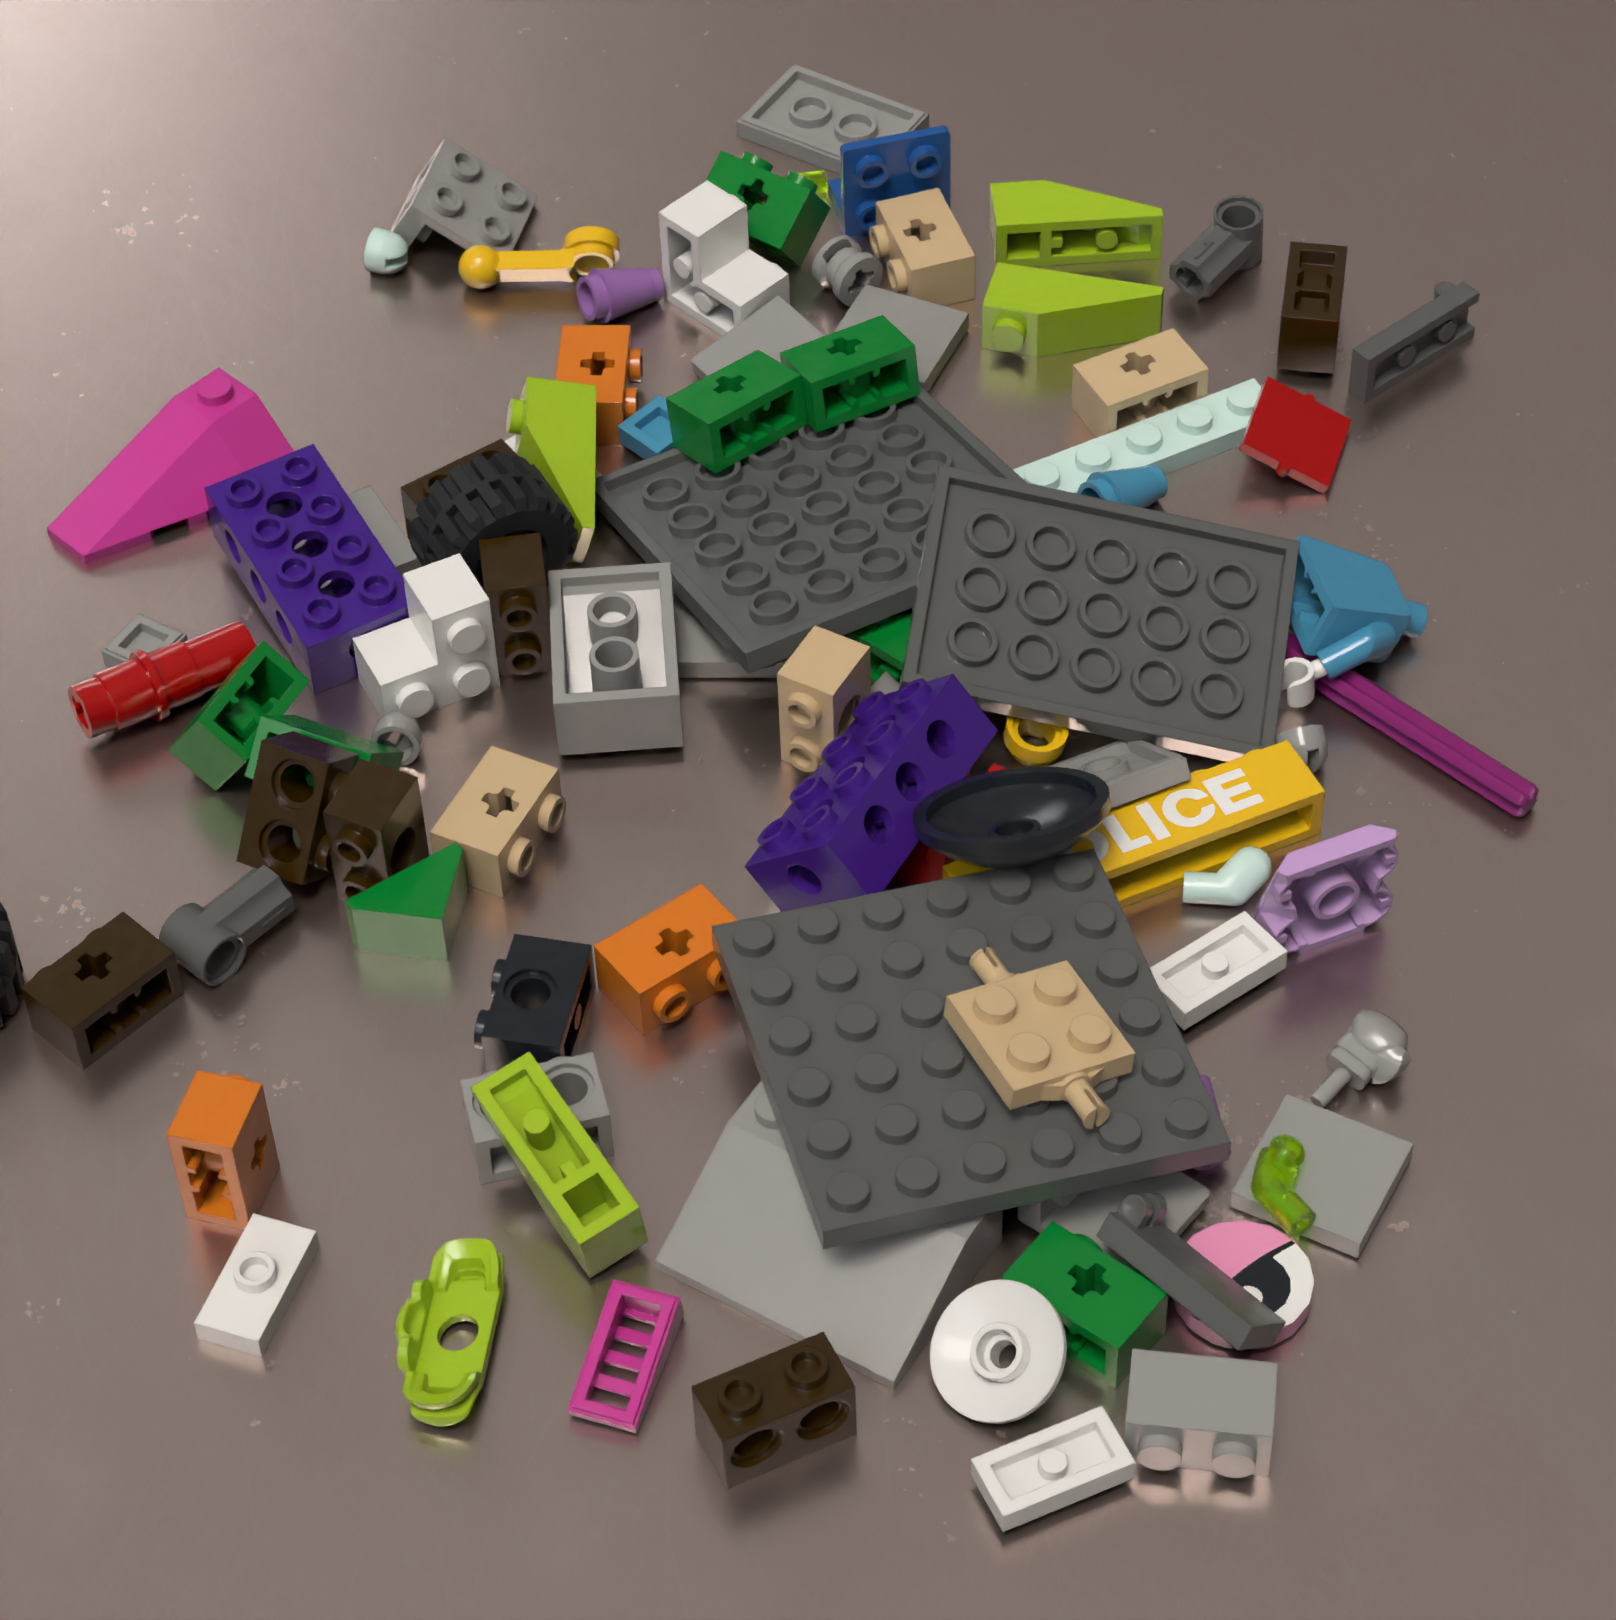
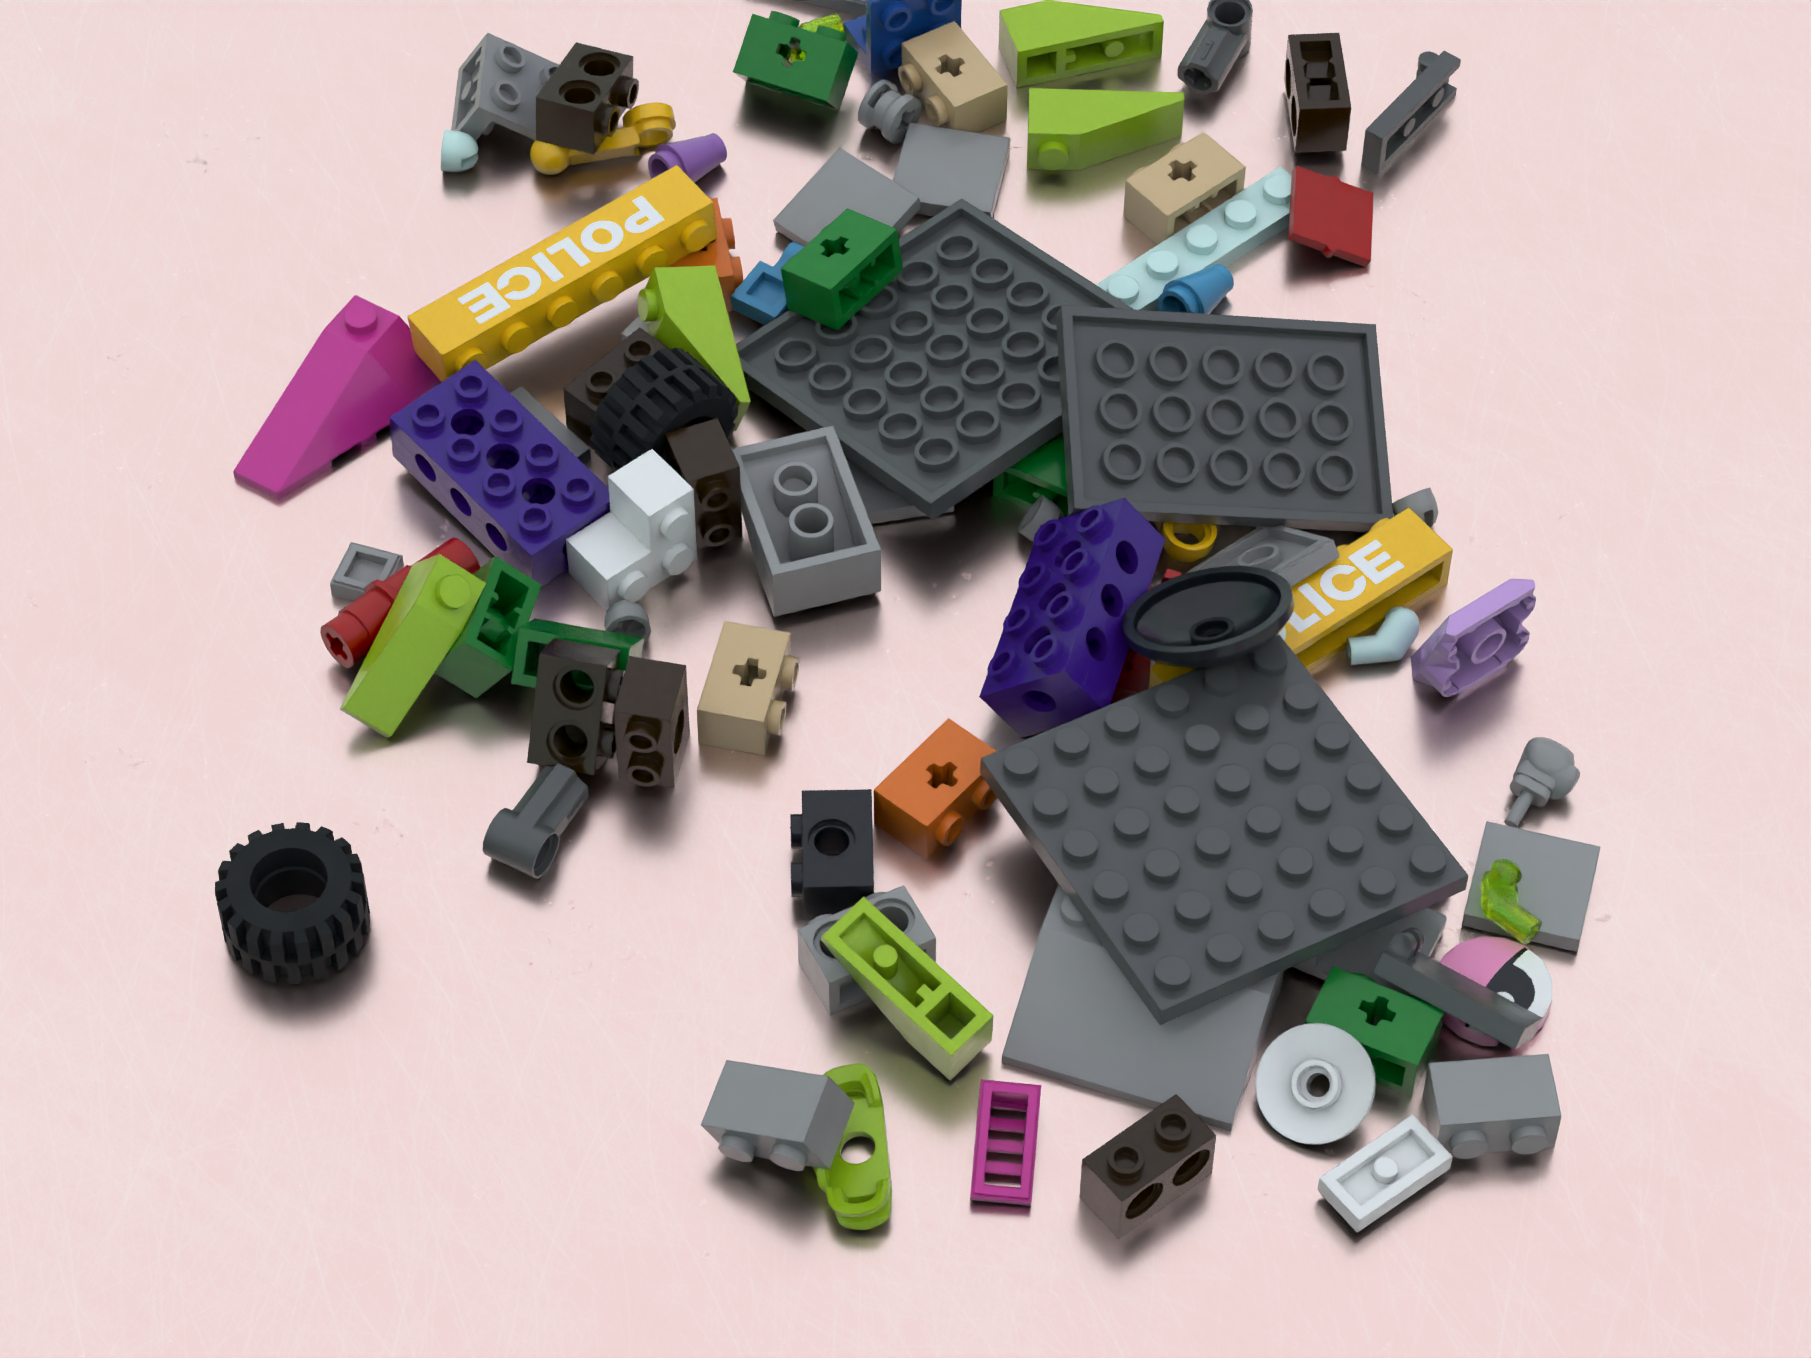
camera: 15 degrees left, 5 degrees up
dark brown brick [21,912,184,1070] -> none
orange brick [166,1070,280,1230] -> none
white plate [194,1213,320,1357] -> none
green slope [345,842,469,961] -> none
white brick [658,180,790,336] -> none
tan brick [777,626,871,773] -> none
green brick [779,315,920,433] -> none
tan plate [943,947,1136,1129] -> none
white plate [1150,911,1288,1030] -> none
dark azure torso [1281,534,1427,708] -> none
magenta axle [1285,630,1539,818] -> none
none -> lime slope [340,554,486,738]
none -> yellow brick [407,165,718,382]
none -> dark brown brick [536,42,639,155]
none -> light grey brick [701,1060,855,1171]

